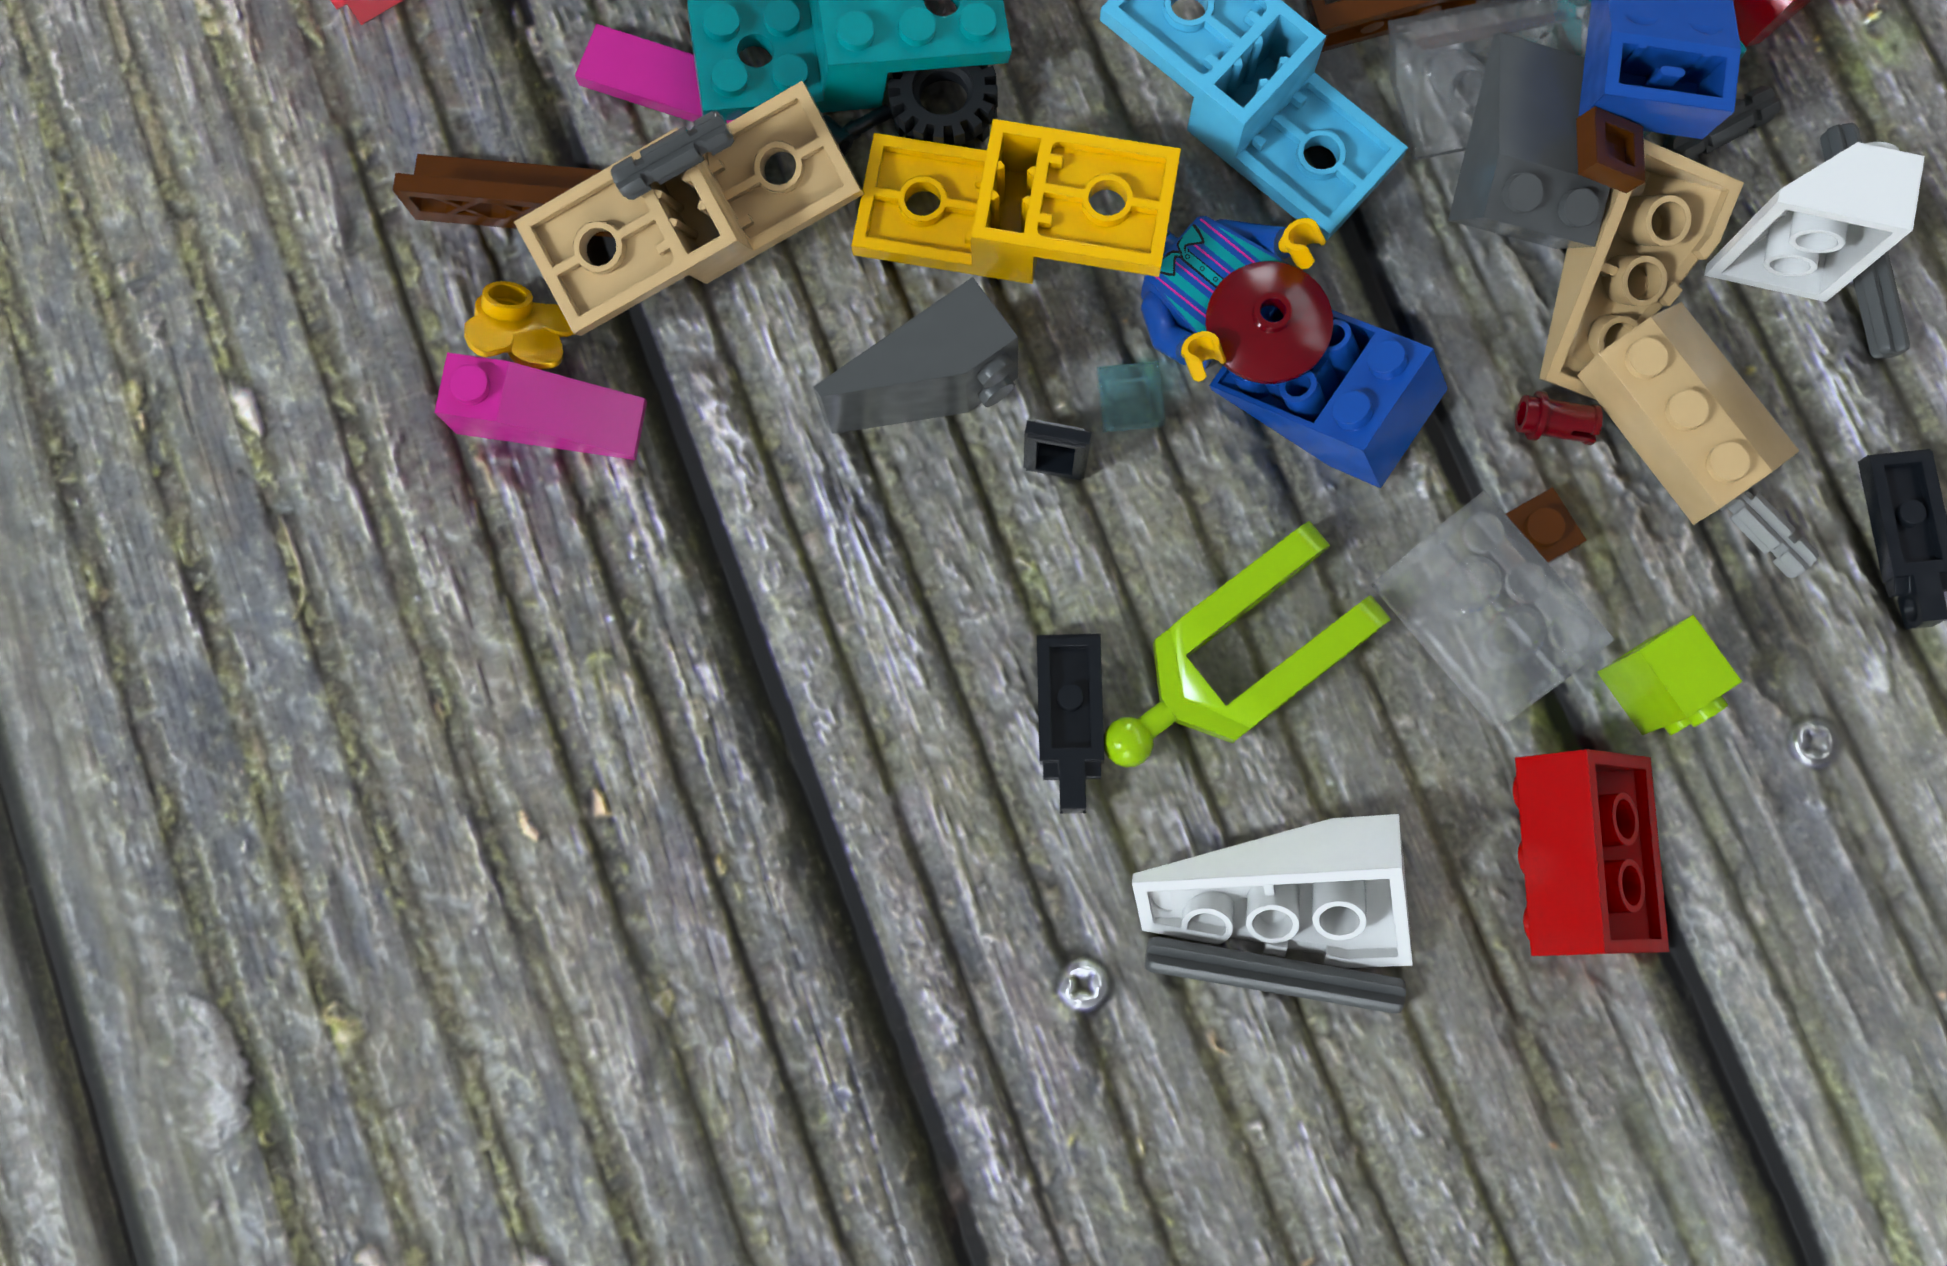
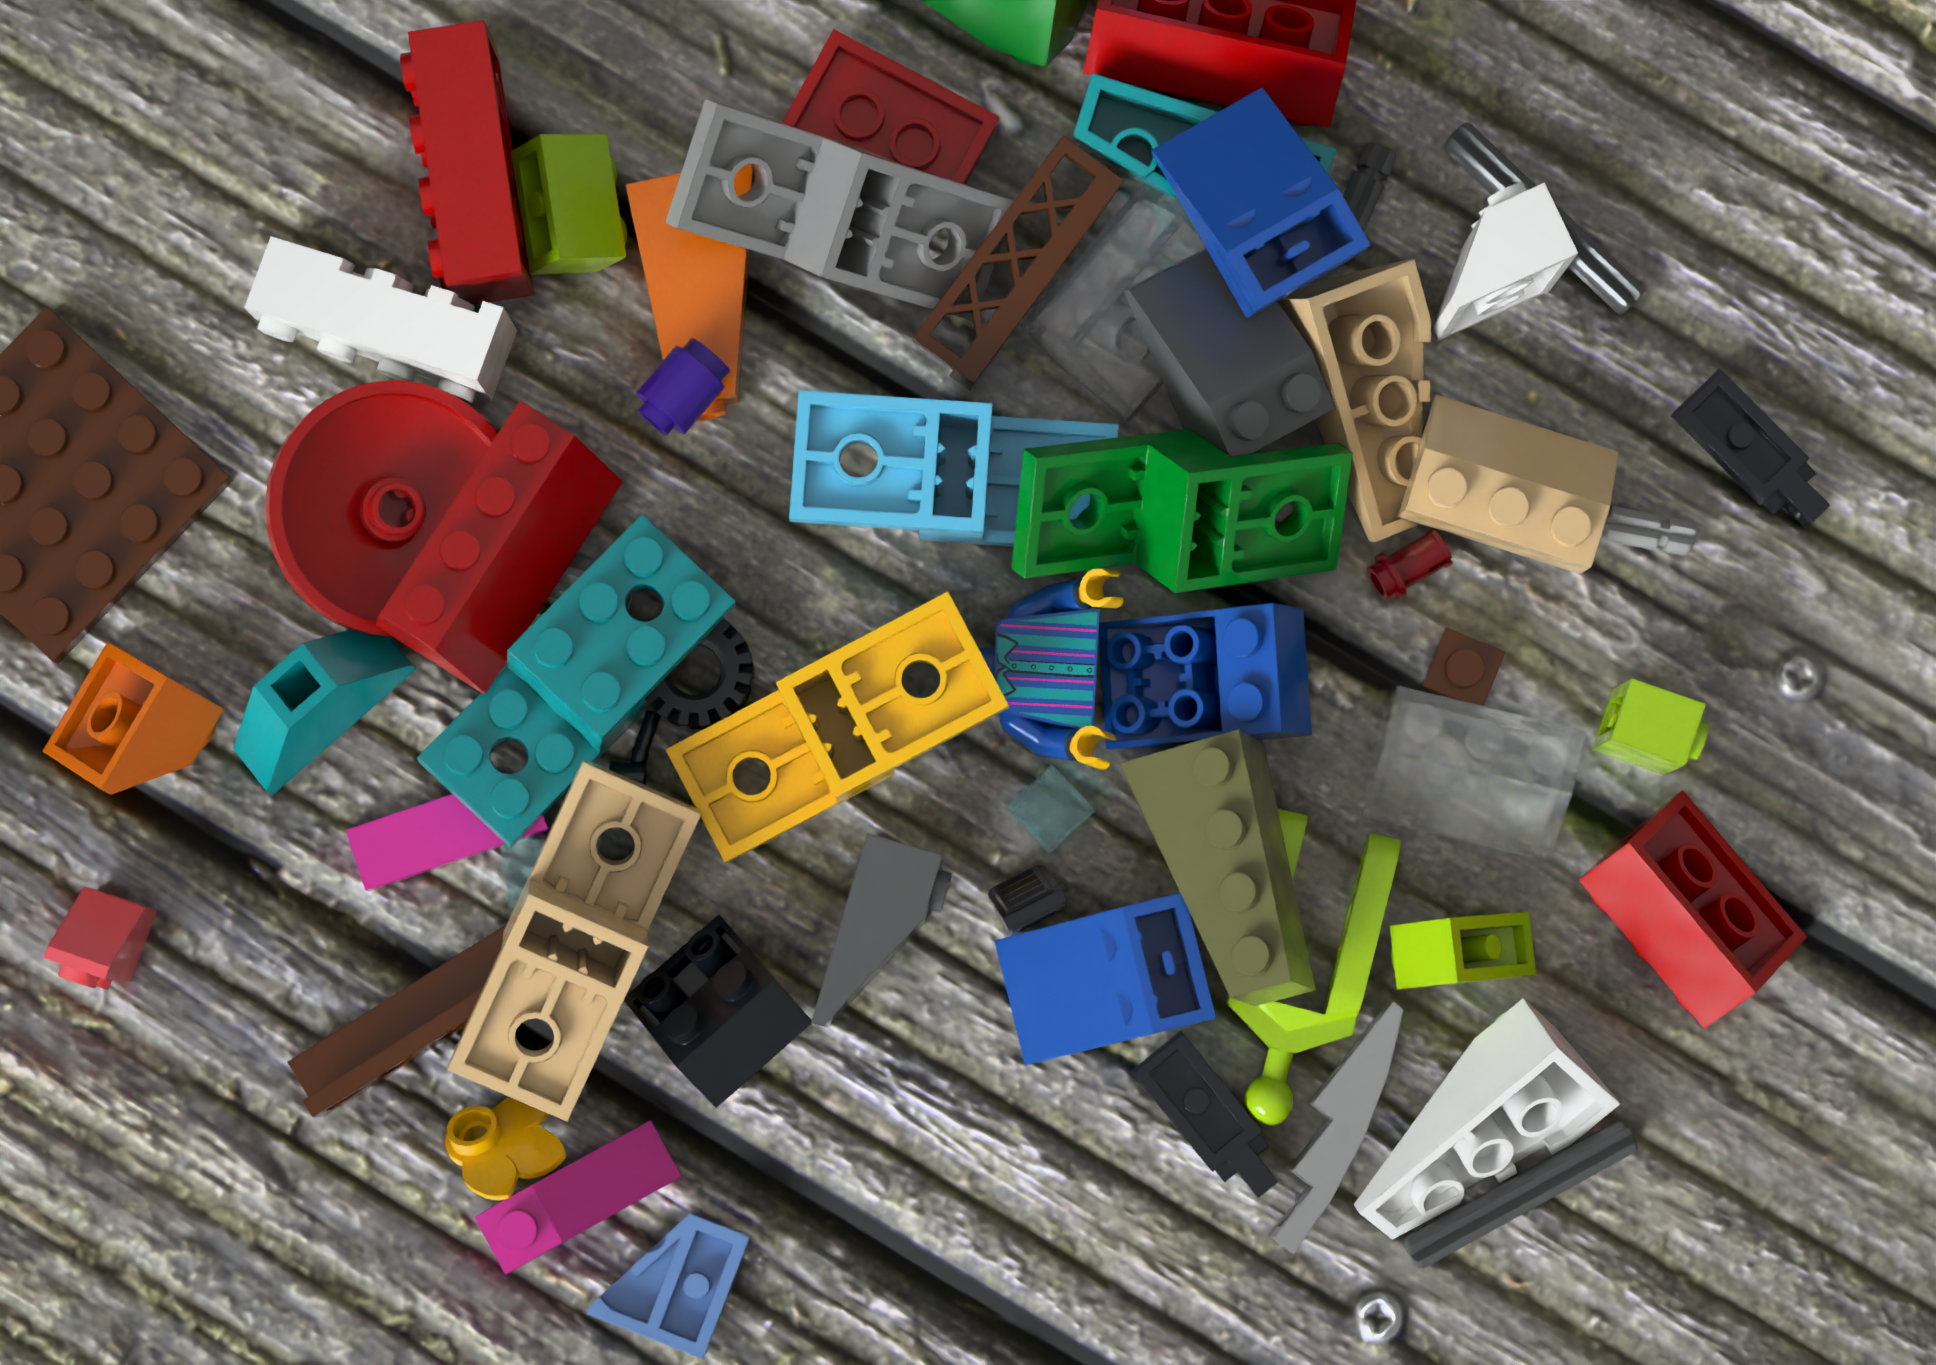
camera: 45 degrees left, 5 degrees up
dark grey axle [611,111,734,200] -> none
dark red dish [1205,261,1333,384] -> none
reddish brown plate [1576,106,1646,193] -> none
none -> medium blue wing [587,1213,751,1359]
none -> black slope [624,915,812,1108]
none -> blue slope [994,893,1216,1066]
none -> green bracket [1011,429,1353,593]
none -> olive wedge [1119,729,1316,1006]
none -> light grey slope [1268,1001,1404,1254]
none -> lime slope [1389,912,1537,990]

